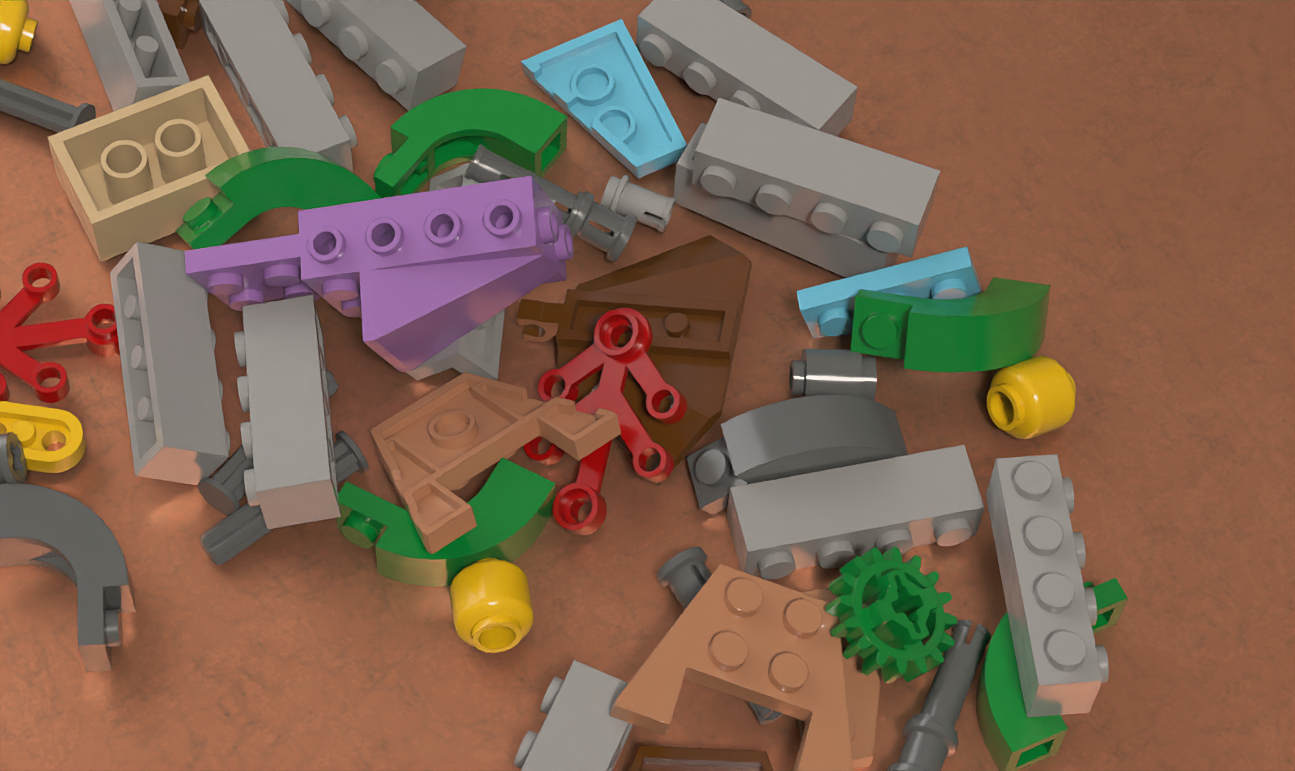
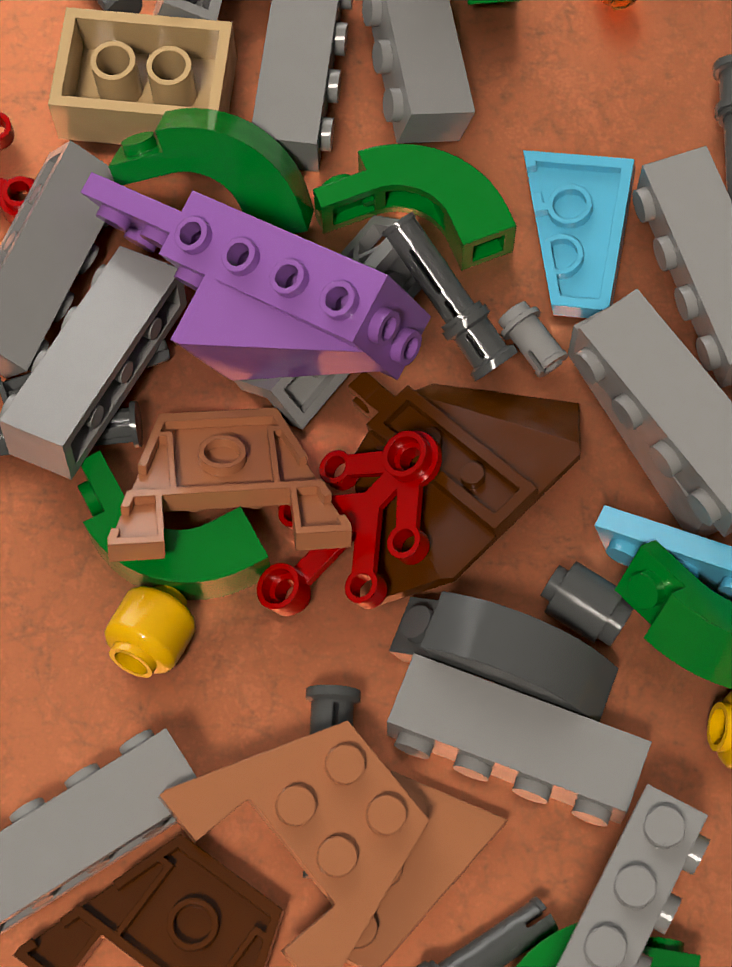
camera: 40 degrees right, 10 degrees up
green gear [825,547,957,684] -> none

